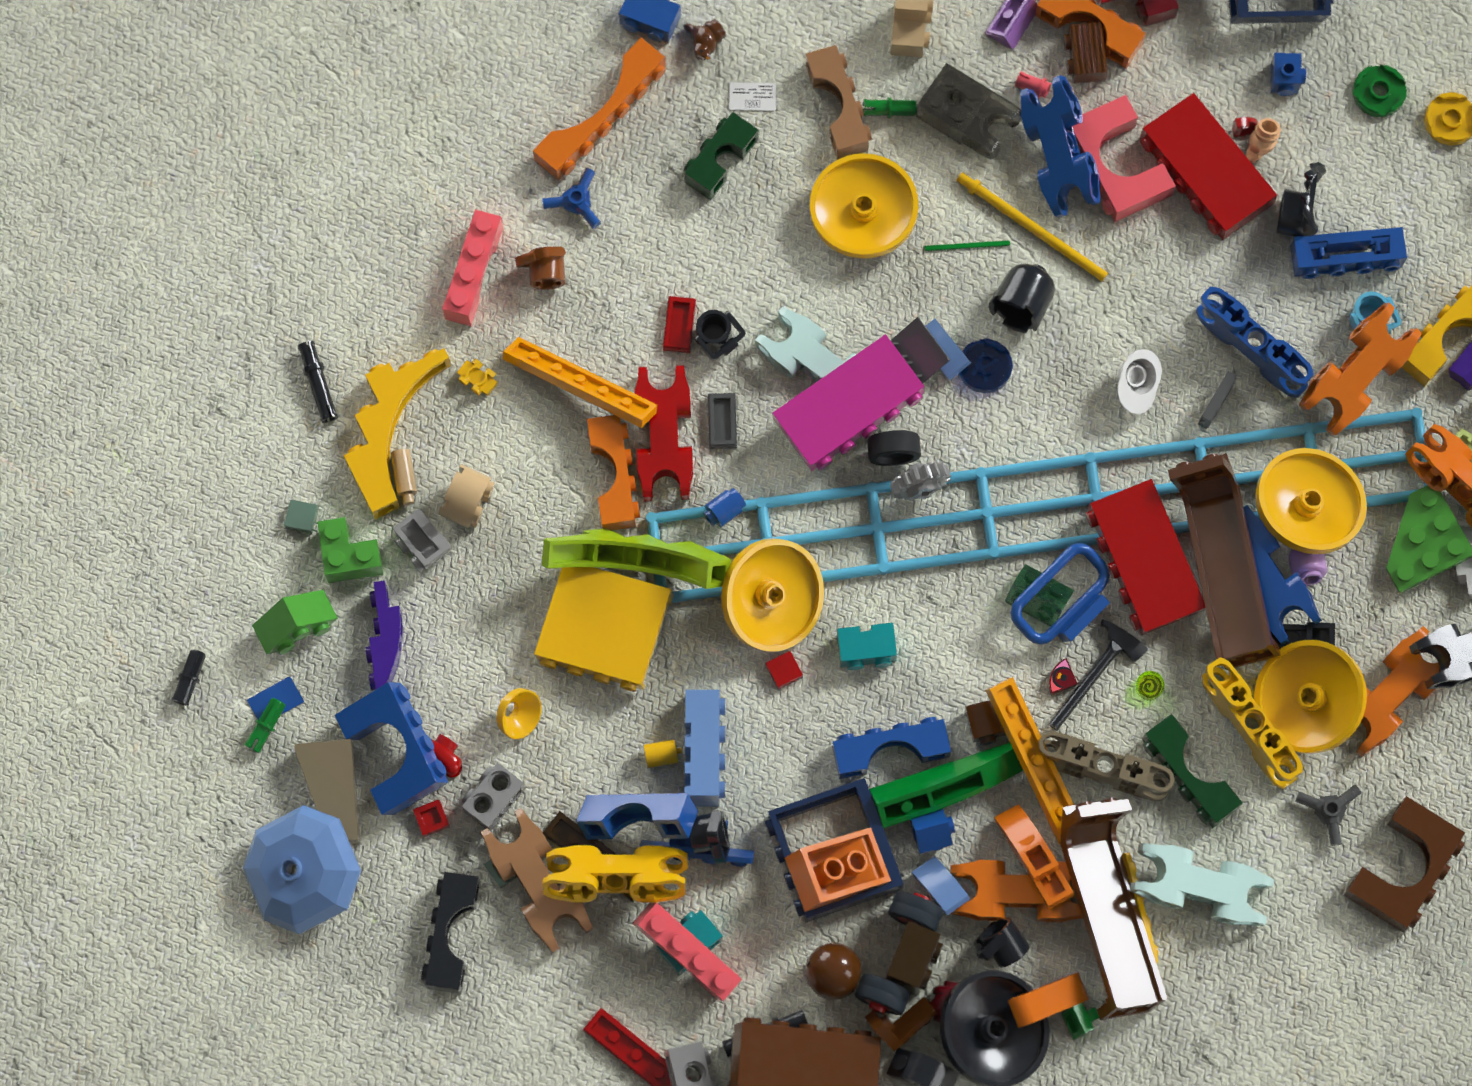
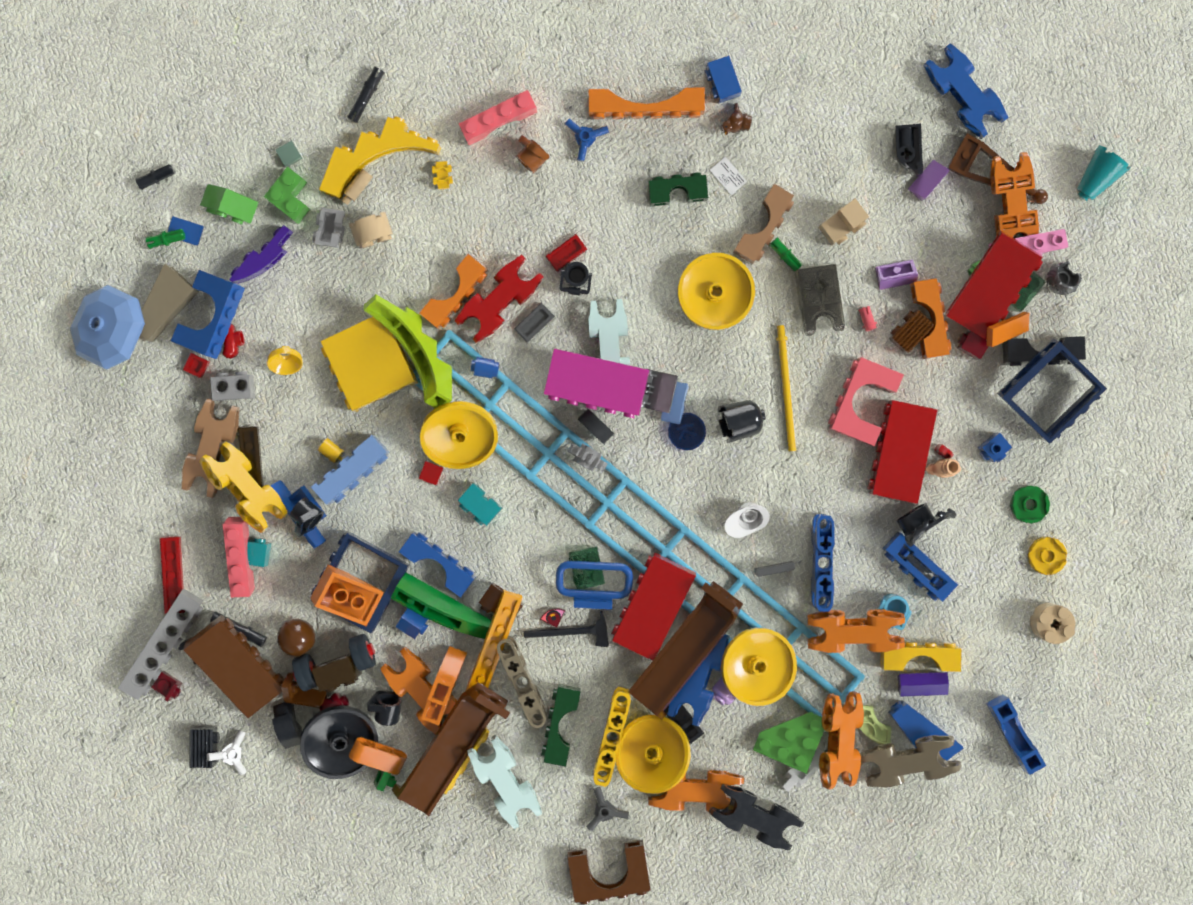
camera: 50 degrees right, 15 degrees up
black arch [421,872,480,994] -> none
light orange plate [503,337,657,428] -> none
blue arch [576,793,698,840] -> none
medium blue slope [912,856,970,916] -> none
green piece [924,240,1010,251] -> none
blue piece [1020,75,1100,218] -> none
clear neon green tile [1135,671,1165,700] -> none

